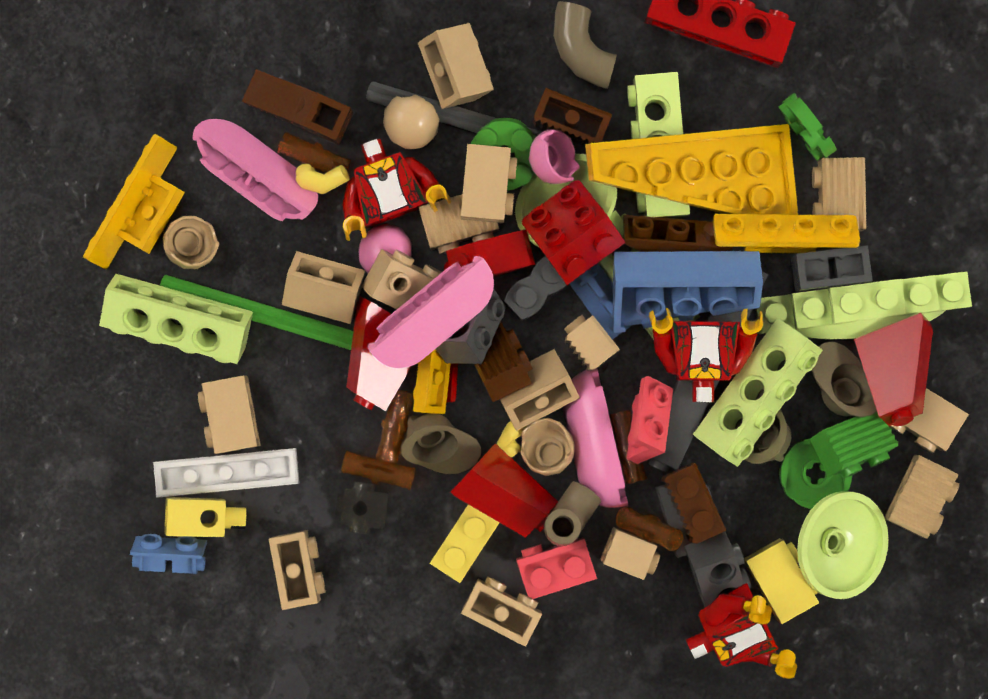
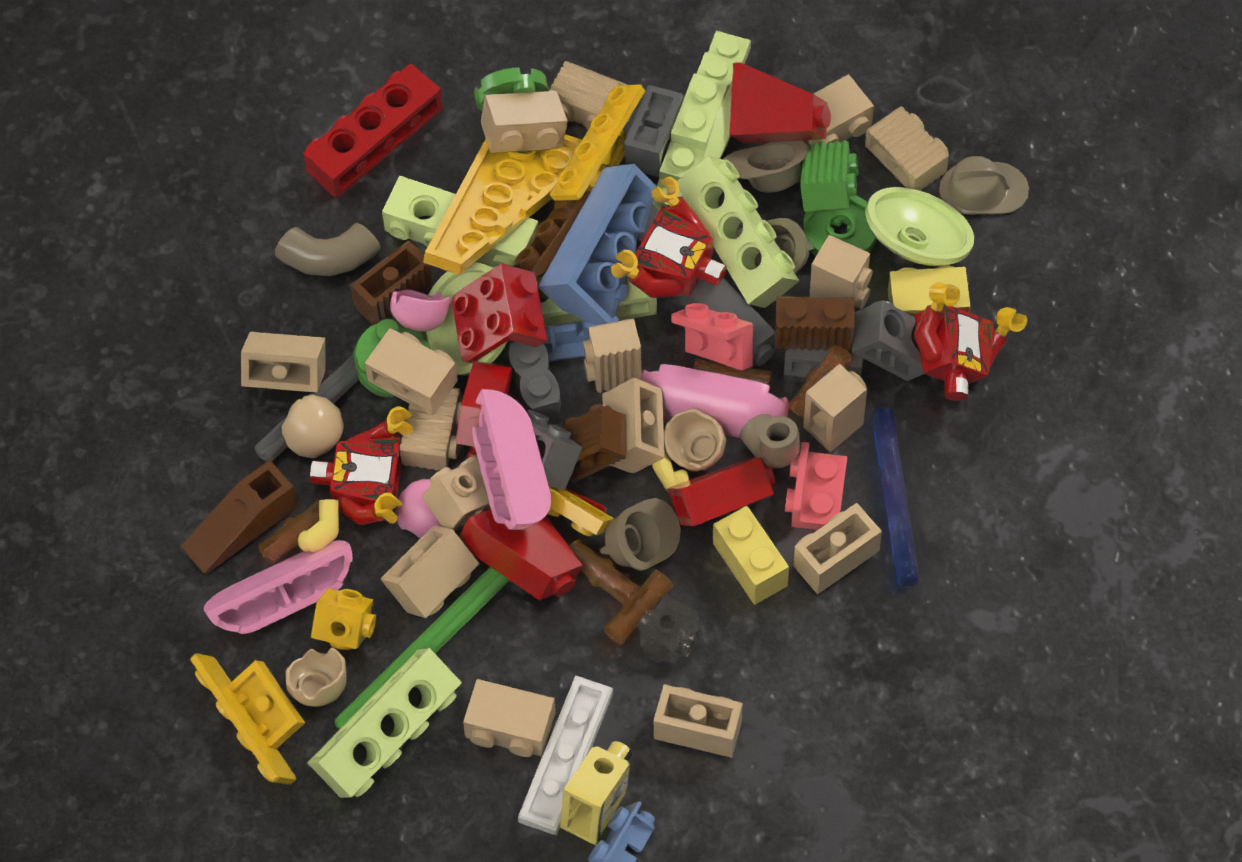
camera: 65 degrees left, 25 degrees down
none -> yellow brick [311,588,376,650]
none -> tan brick [481,91,568,153]
none -> tan brick [809,235,873,311]
none -> clear blue axle [872,407,919,587]
none -> dark tan piece [939,156,1029,215]

